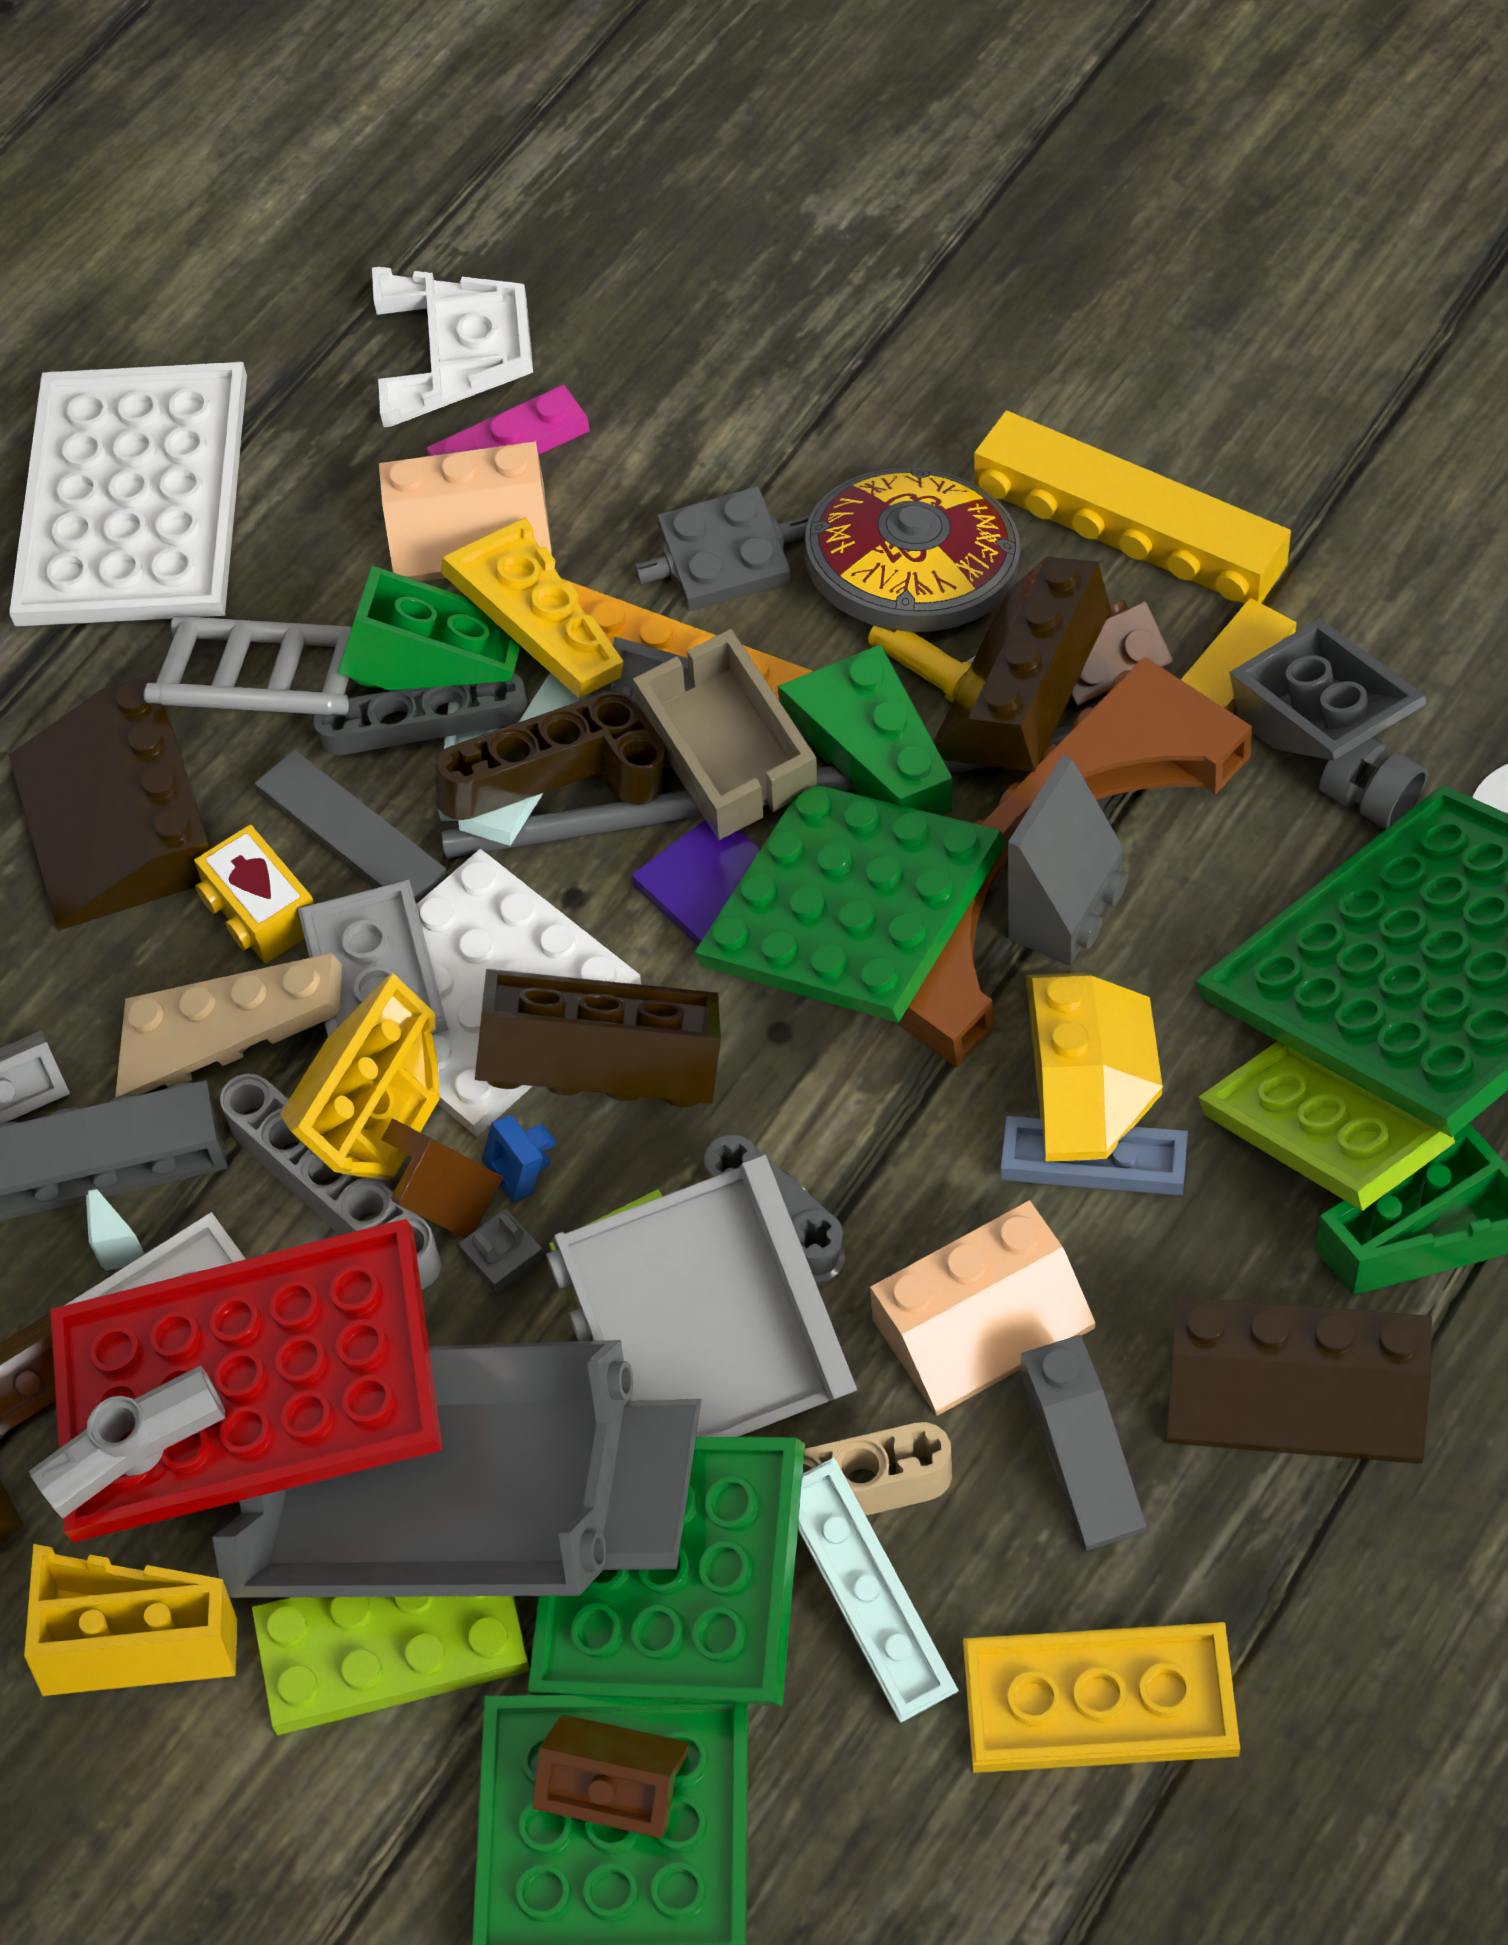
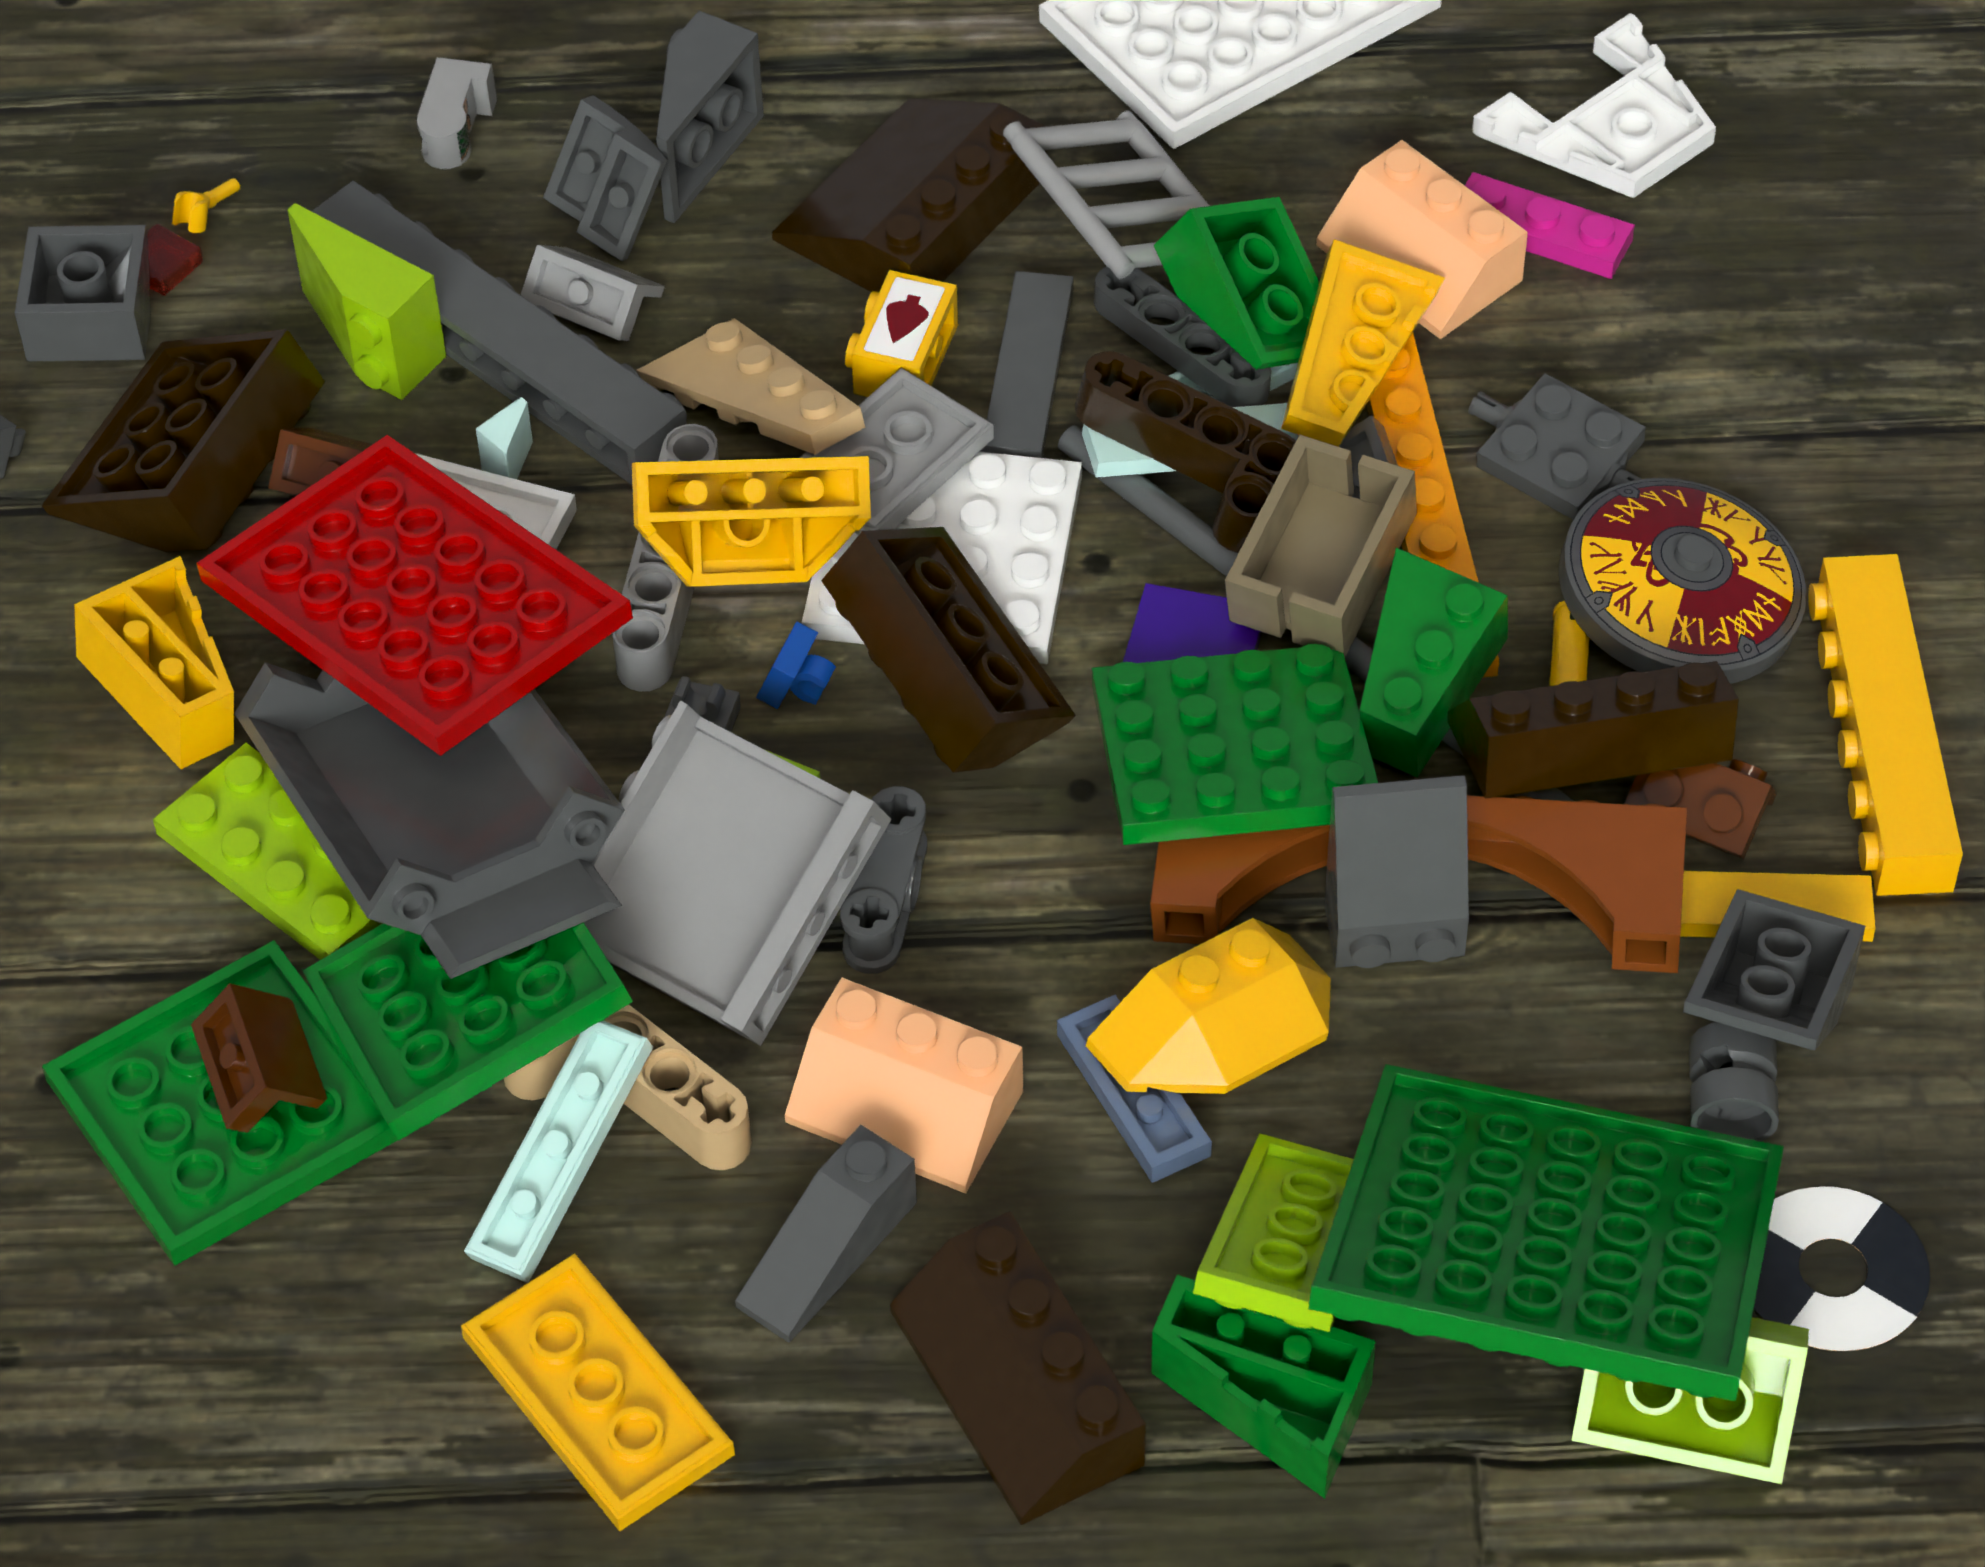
camera: 50 degrees right, 5 degrees down
light grey piece [29,1366,225,1519] -> none
reddish brown panel [381,1118,504,1238] -> none

